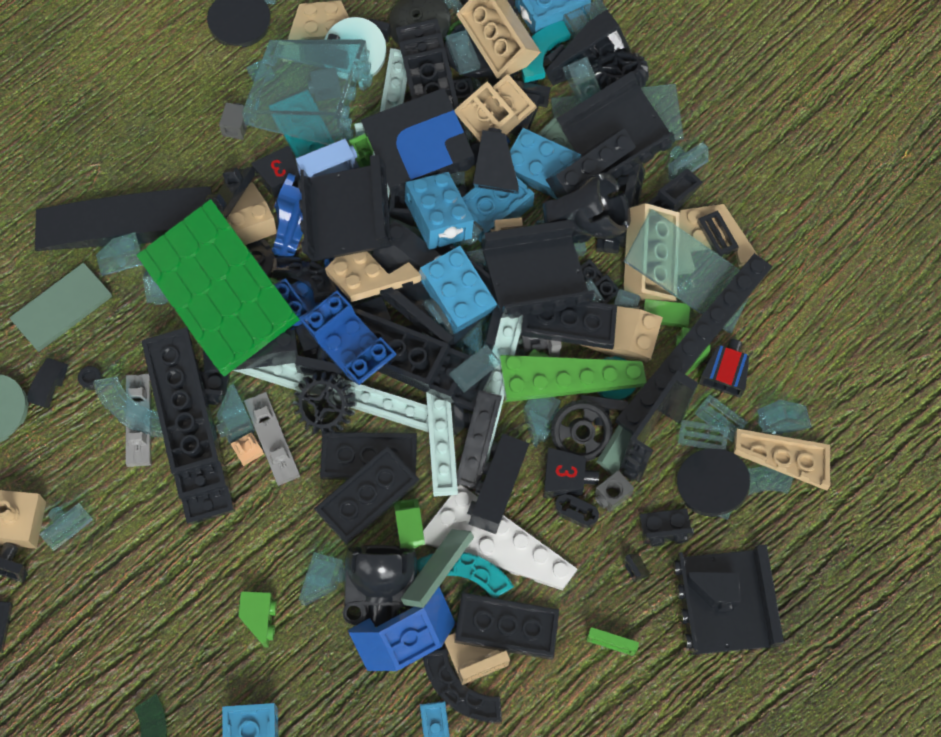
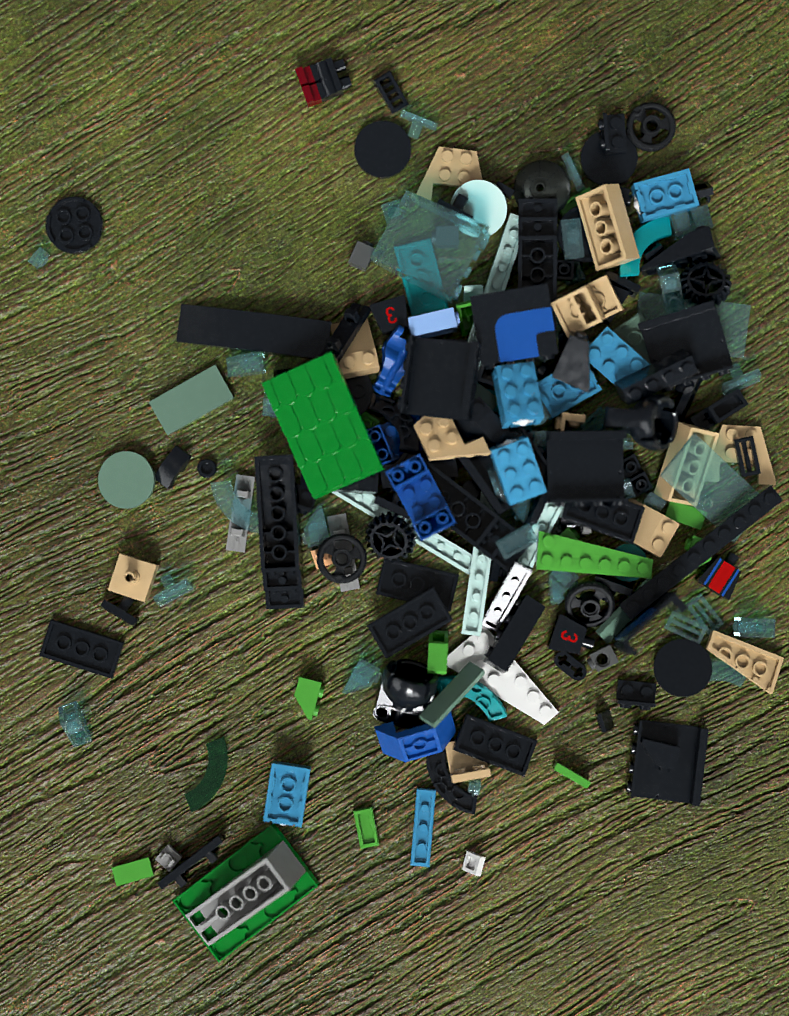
camera: 15 degrees right, 20 degrees up
none -> black wheel [317,533,367,584]
none -> clear light blue plate [468,779,481,797]

